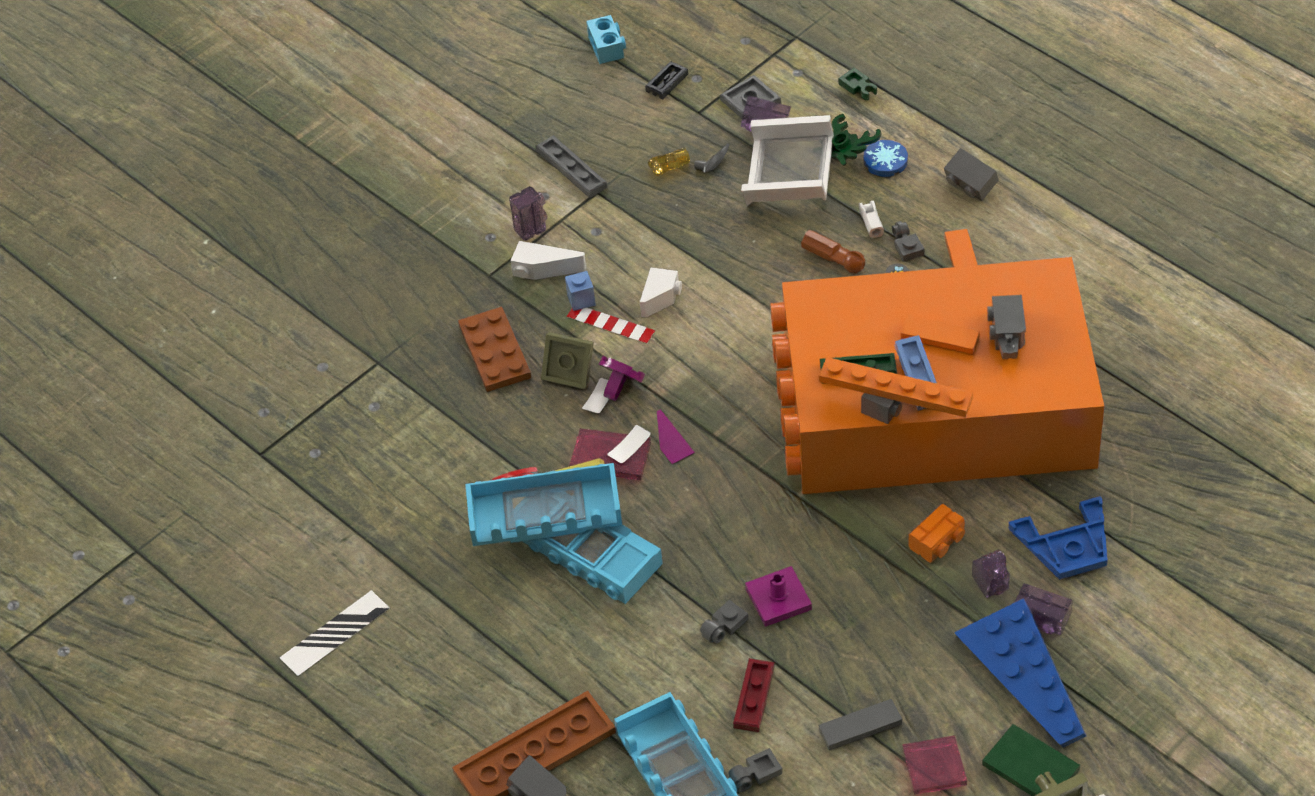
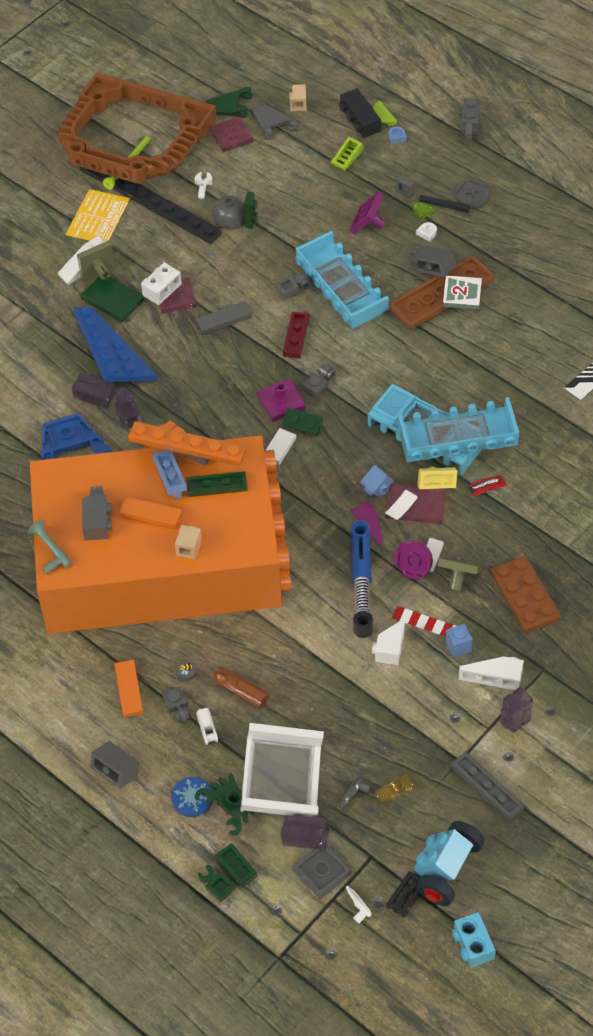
camera: 175 degrees right, 5 degrees up
none -> sand green piece [28,519,72,574]
none -> white brick [141,263,182,305]
none -> tan brick [175,525,202,560]
none -> dark green plate [215,843,258,889]
none -> white tile [266,428,296,465]
none -> dark green plate [282,407,323,435]
none -> white bar [346,886,371,924]
none -> piece [351,521,373,638]
none -> medium blue brick [360,465,394,498]
none -> brick [413,821,485,906]
none -> tile [443,276,482,309]

